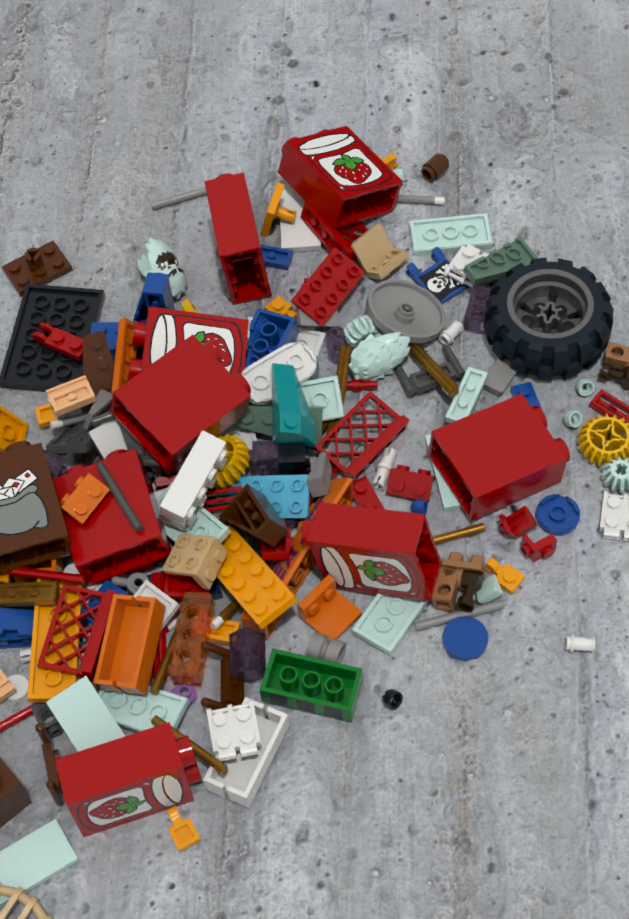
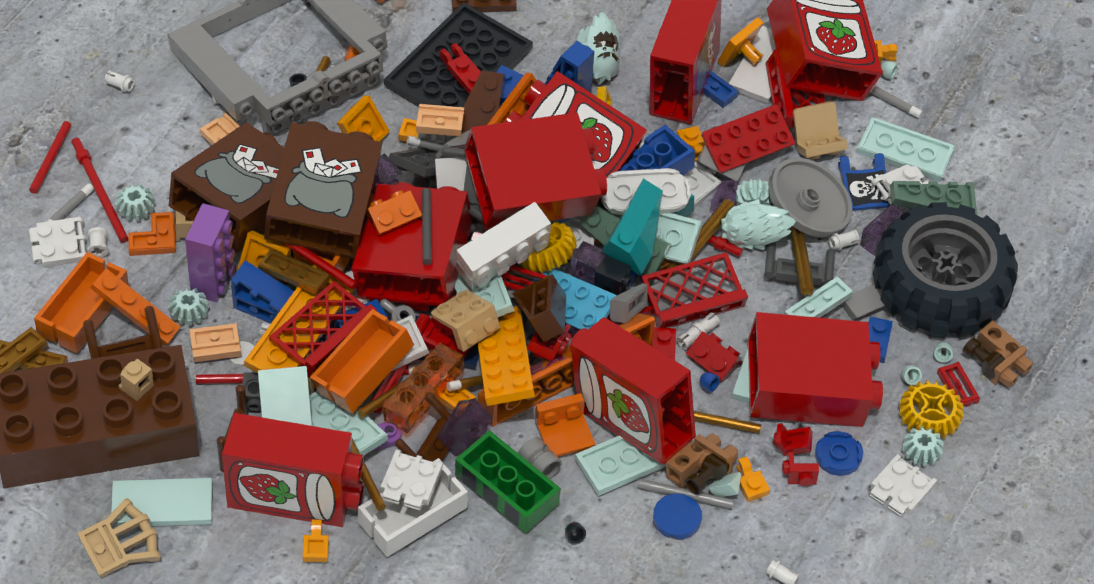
camera: 20 degrees right, 5 degrees down
reddish brown brick [421,153,449,181] -> none

